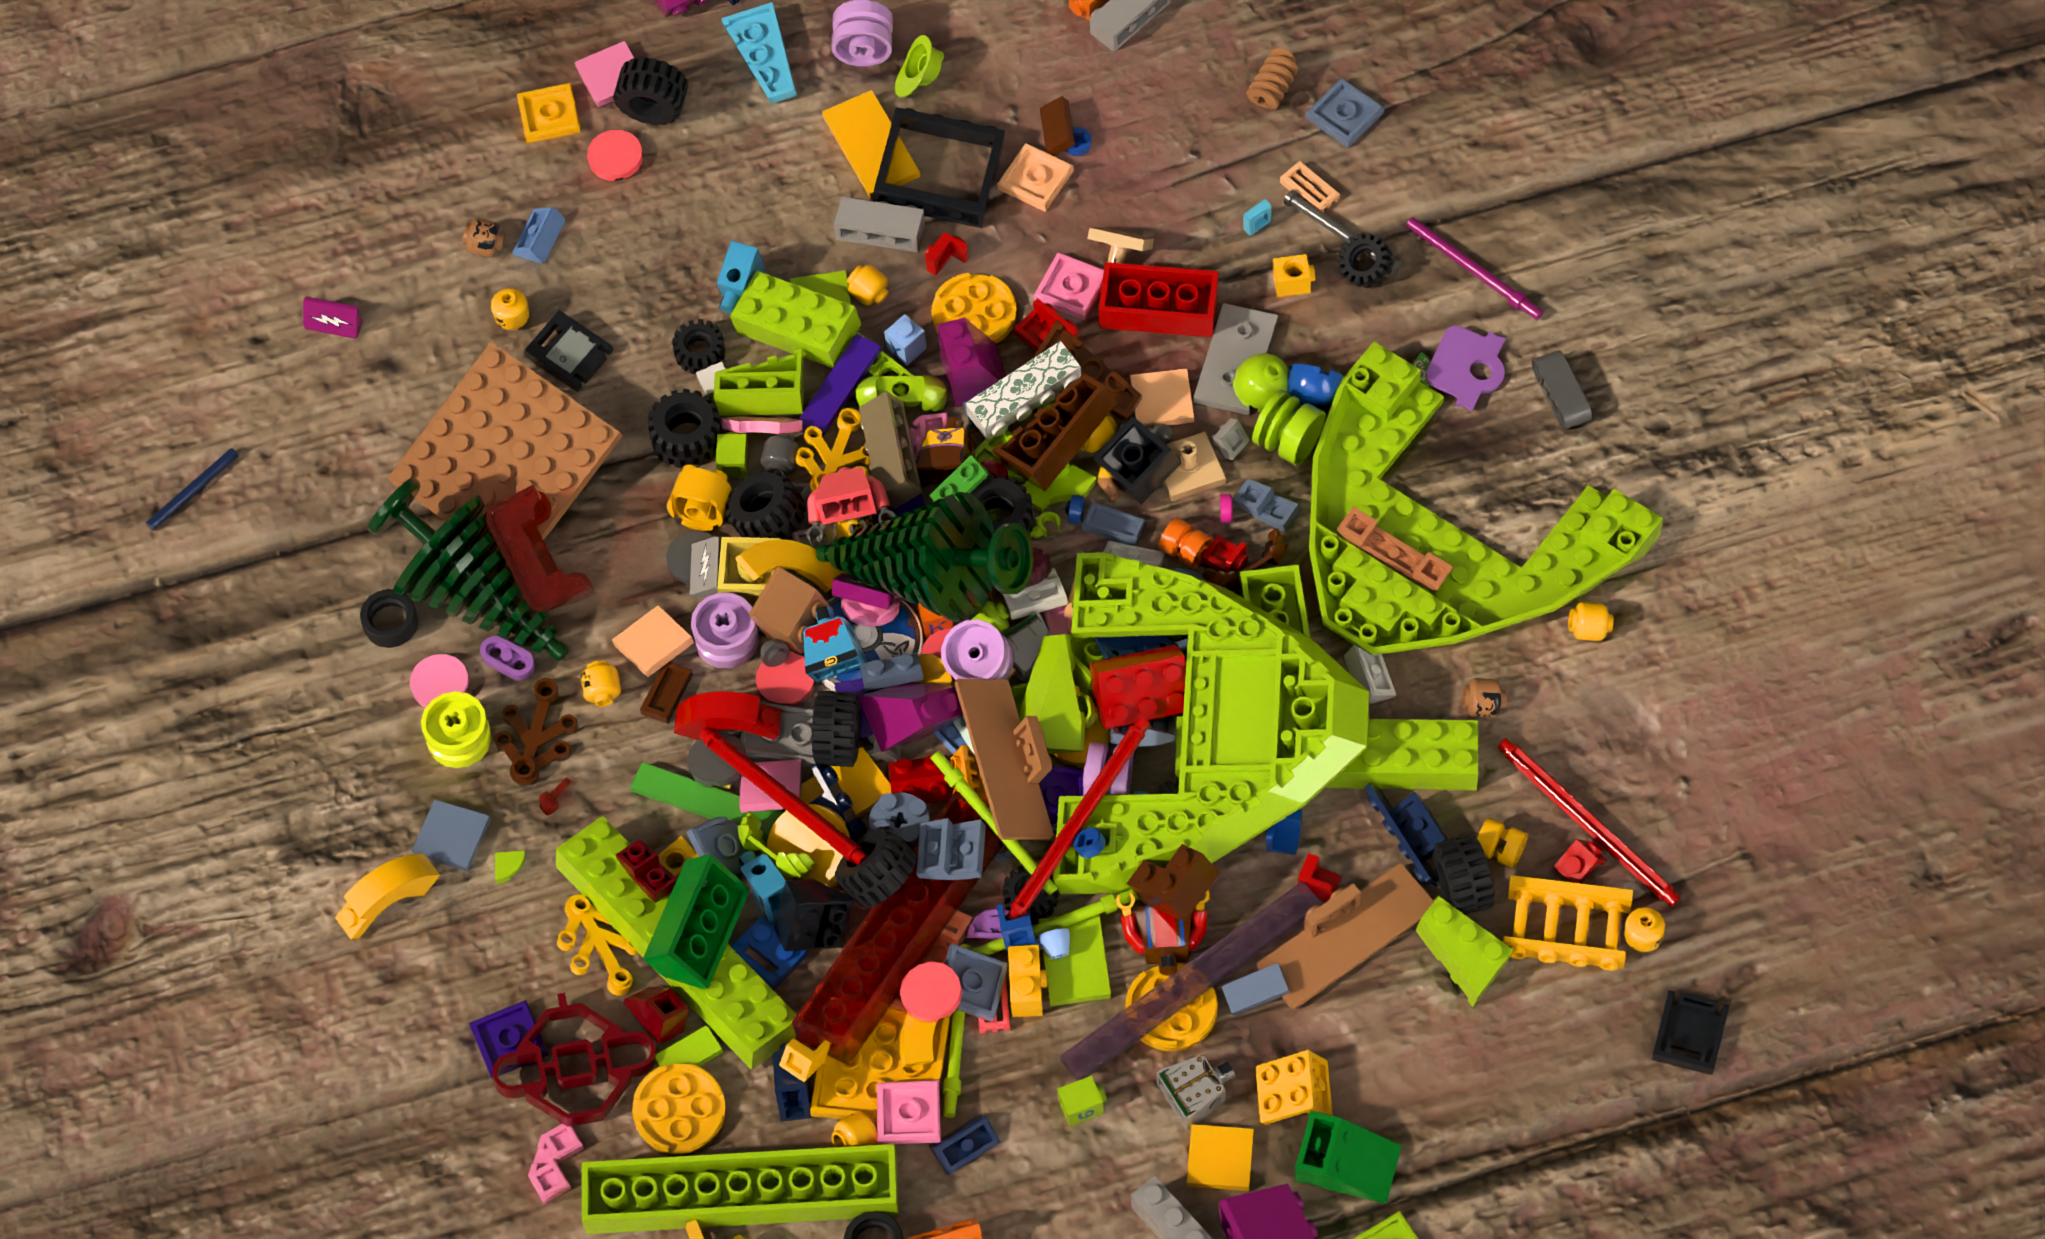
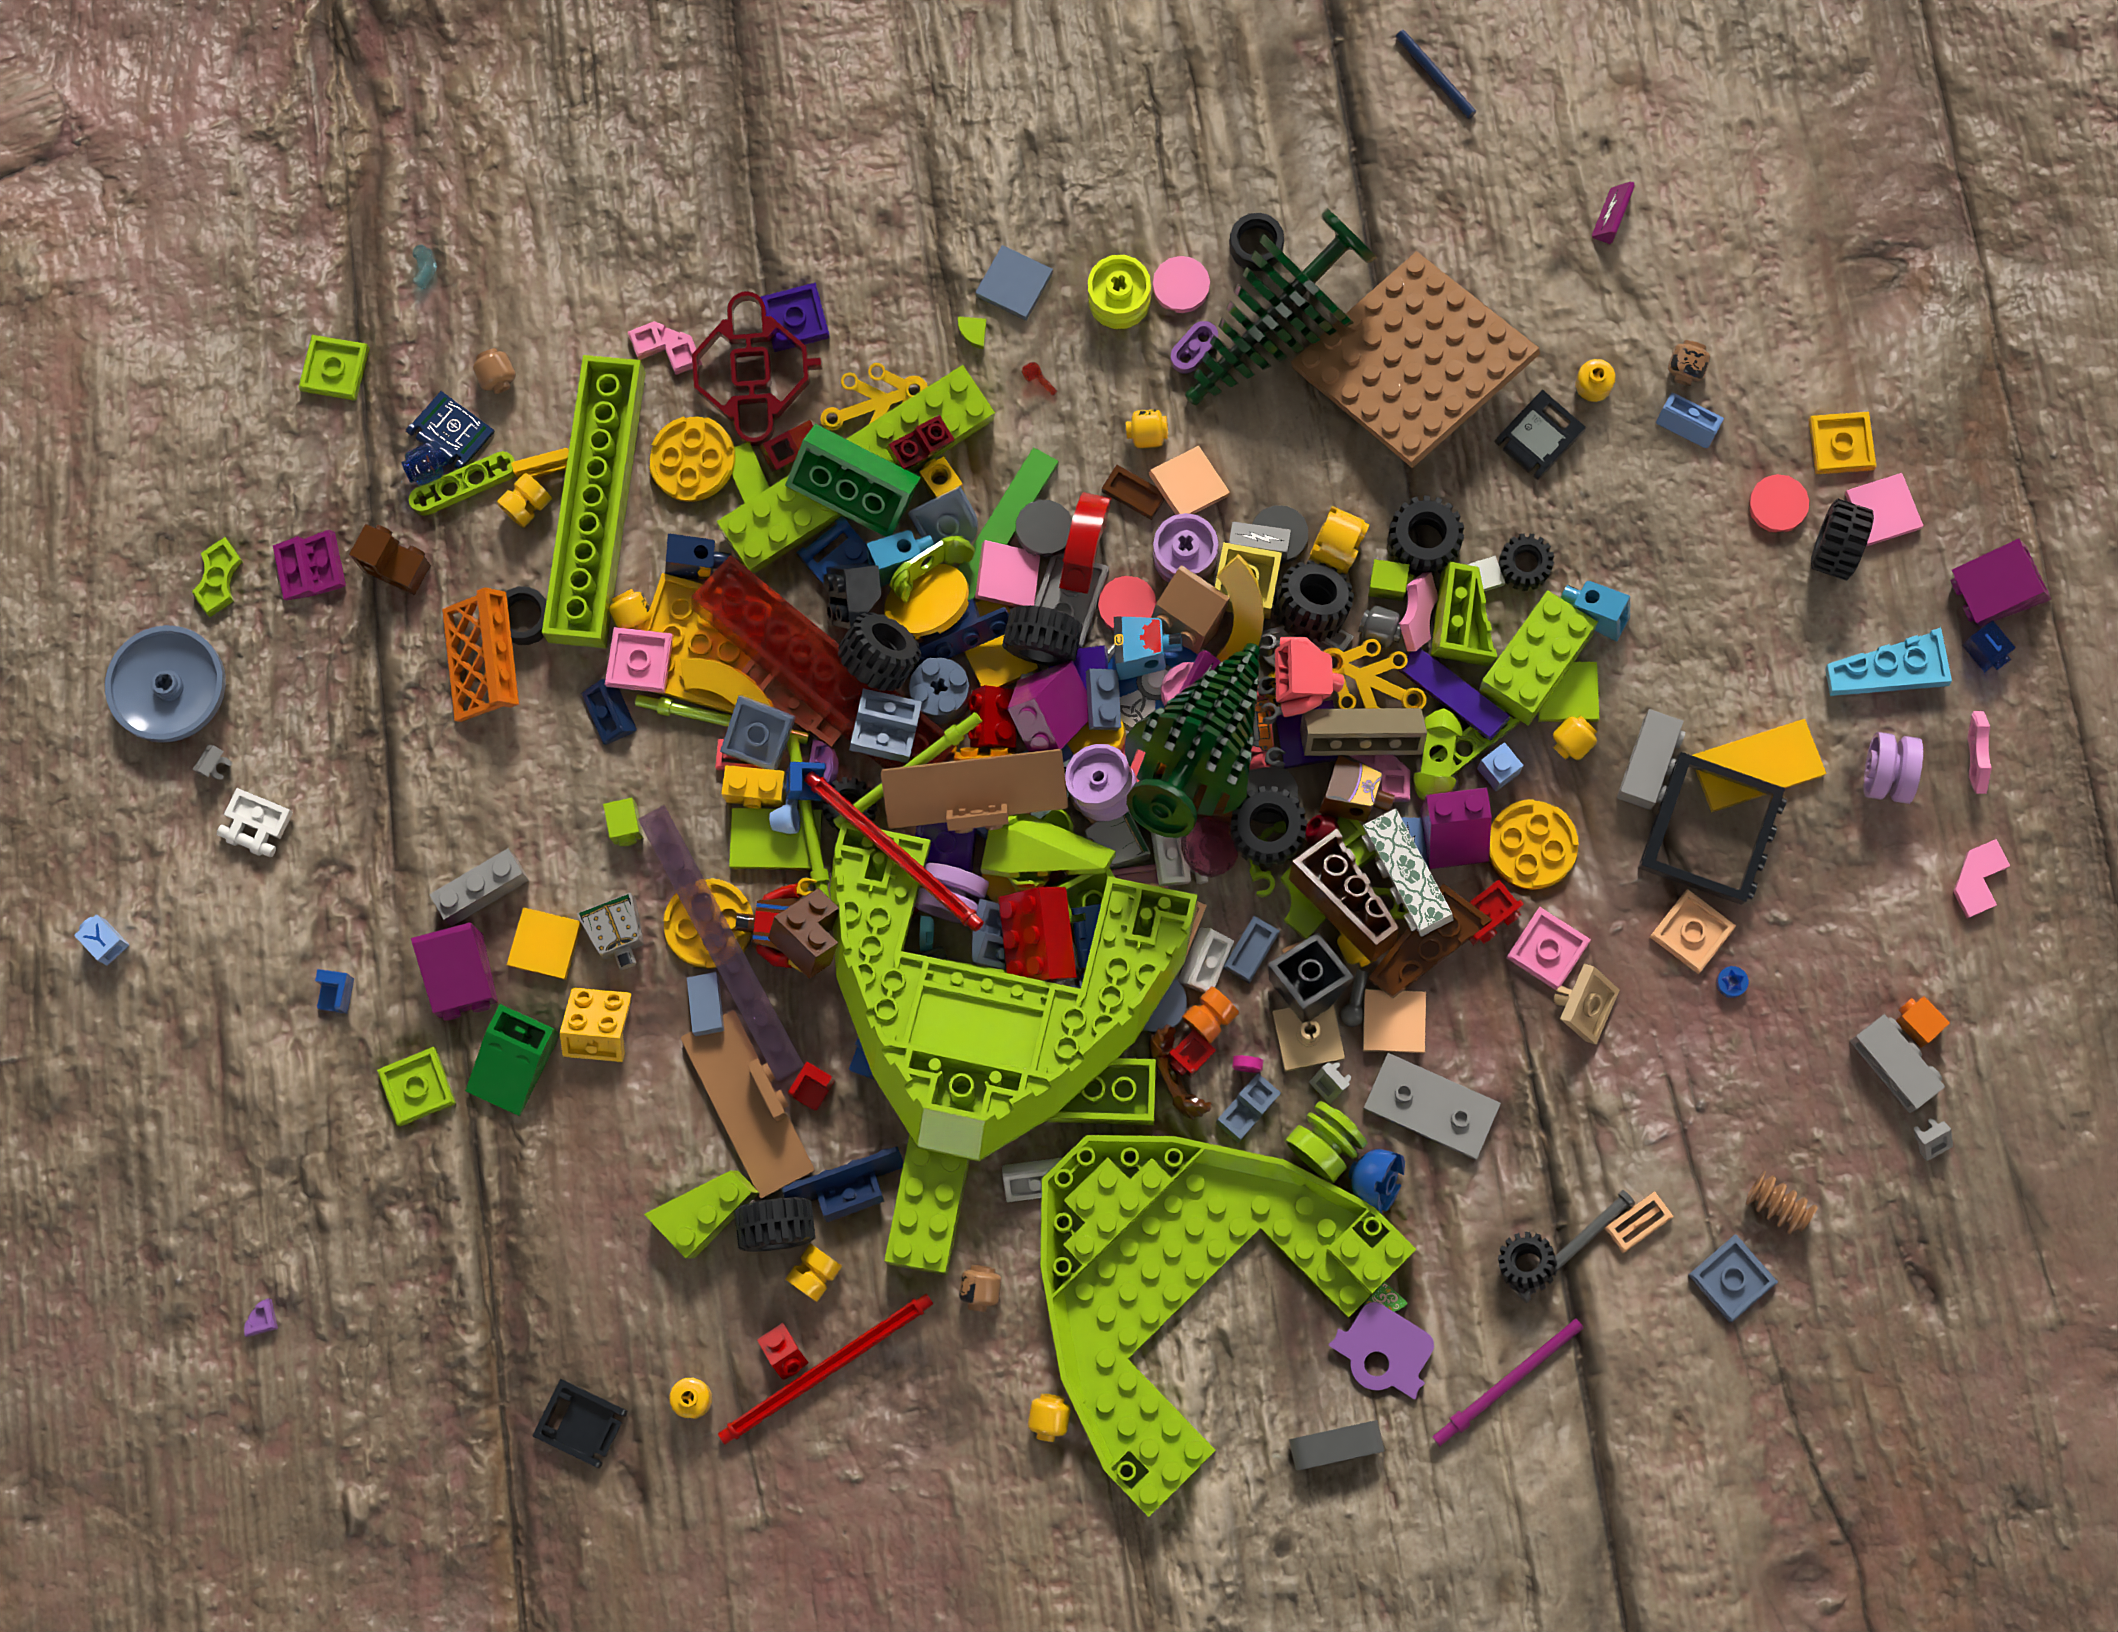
camera: 100 degrees right, 15 degrees up
yellow arch [335,854,440,939] -> none
clear red windscreen [486,484,596,612] -> none
reddish brown plant [494,678,578,785] -> none
red piece [699,728,868,865] -> none
dark grey plate [760,639,790,667] -> none
yellow panel [779,1038,831,1082] -> none
lime piece [895,35,944,98] -> none
coral tile [900,962,963,1023] -> none
red bracket [924,232,969,276] -> none
bright green bracket [929,455,992,503] -> none
reddish brown tile [1040,96,1075,156] -> none
blue tile [1065,494,1085,524] -> none
blue tile [1074,827,1106,858] -> none
red brick [1098,262,1219,338] -> none
lime cylinder [1233,353,1289,412] -> none
medium azure tile [1243,199,1271,236] -> none
yellow brick [1273,254,1316,298] -> none
nougat slope [1337,506,1453,591] -> none
yellow fence [1502,875,1633,971] -> none

